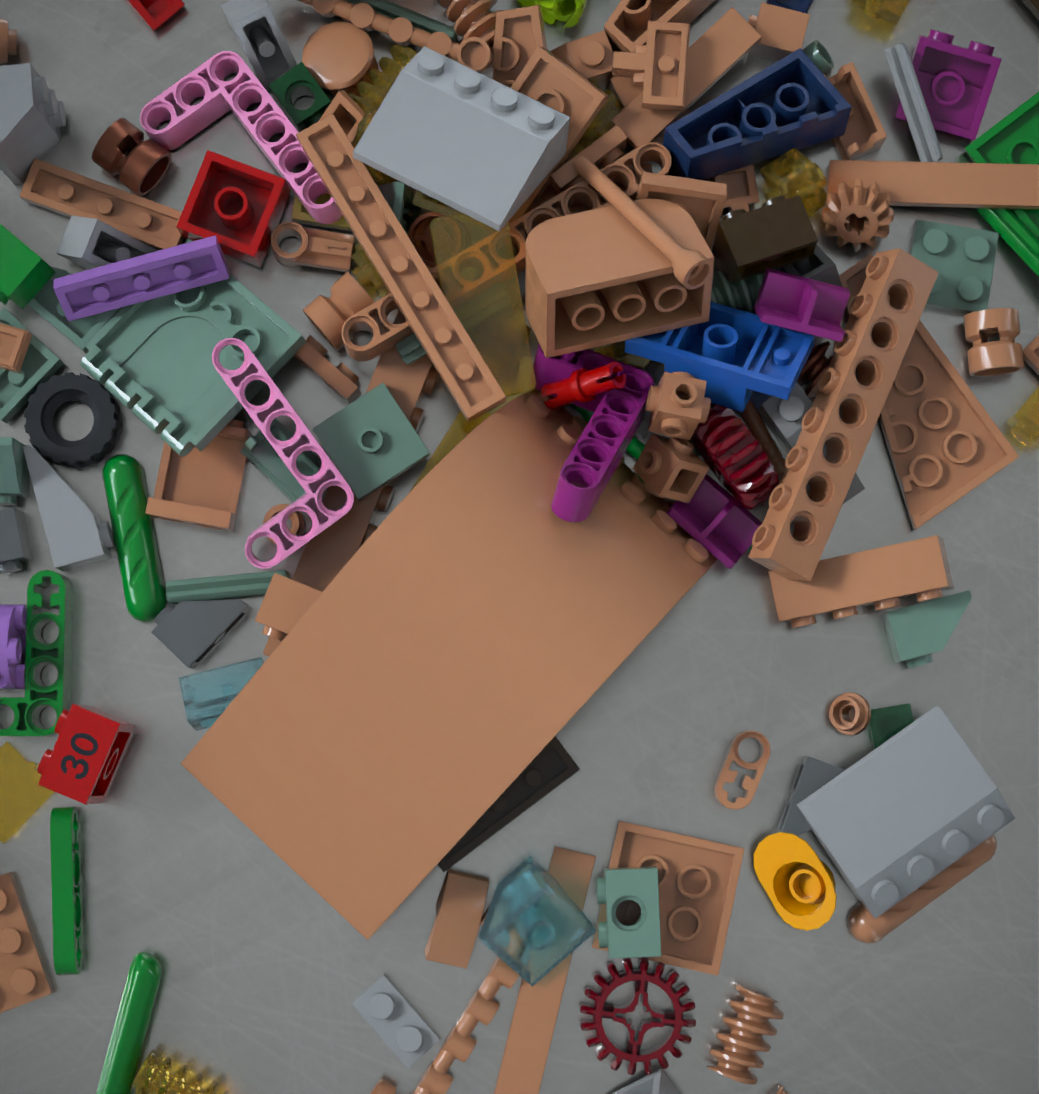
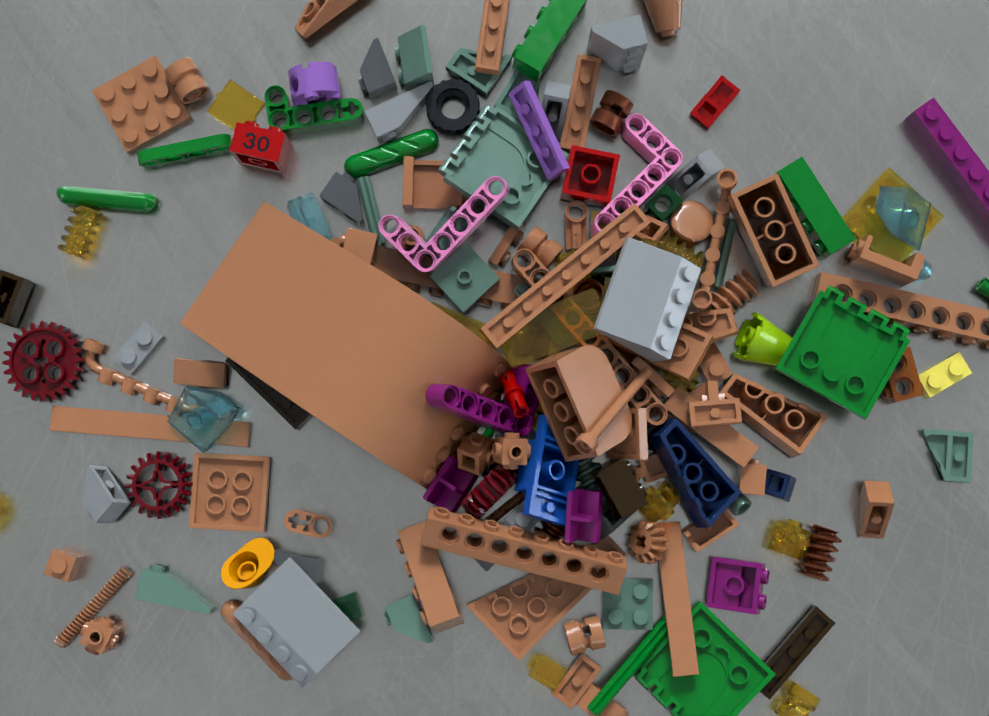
camera: 75 degrees right, 0 degrees up
sand green brick [596,866,661,958] -> none
nougat piece [706,985,784,1085] -> none
nougat plate [829,692,871,735] -> none
light grey axle [884,43,943,162] -> none
none -> sand green slope [135,564,215,614]

